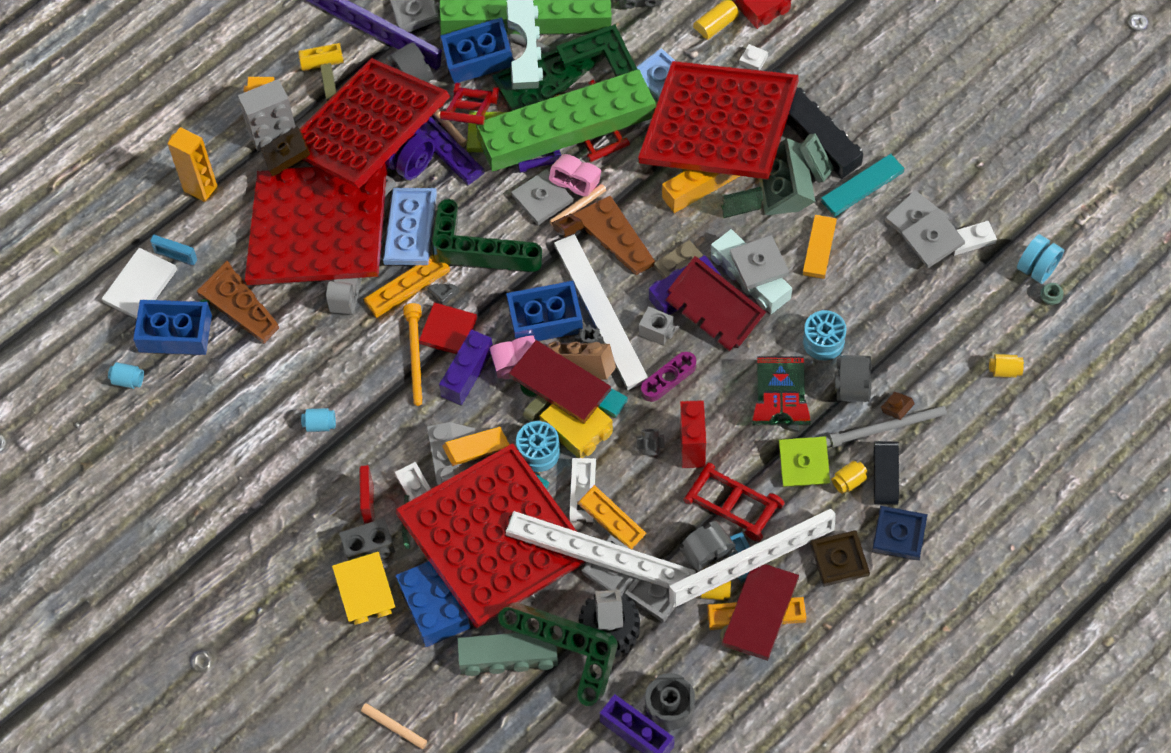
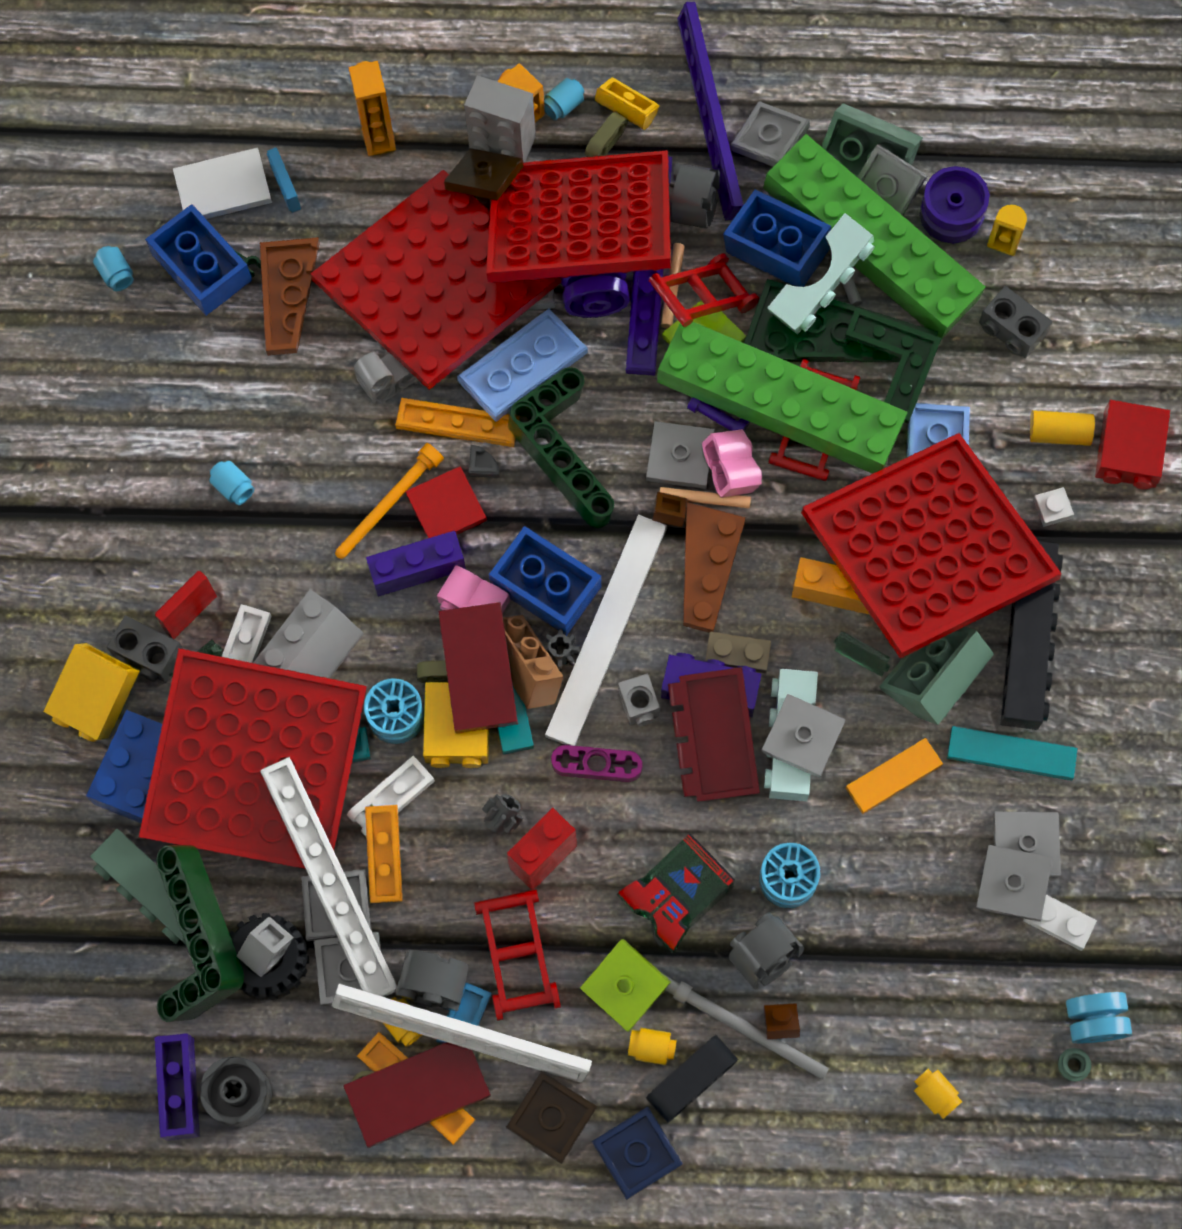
camera: 45 degrees right, 10 degrees up
light orange tile [442,427,510,466] -> none
sand green plate [799,133,834,183] -> none
none -> medium azure brick [544,78,585,121]

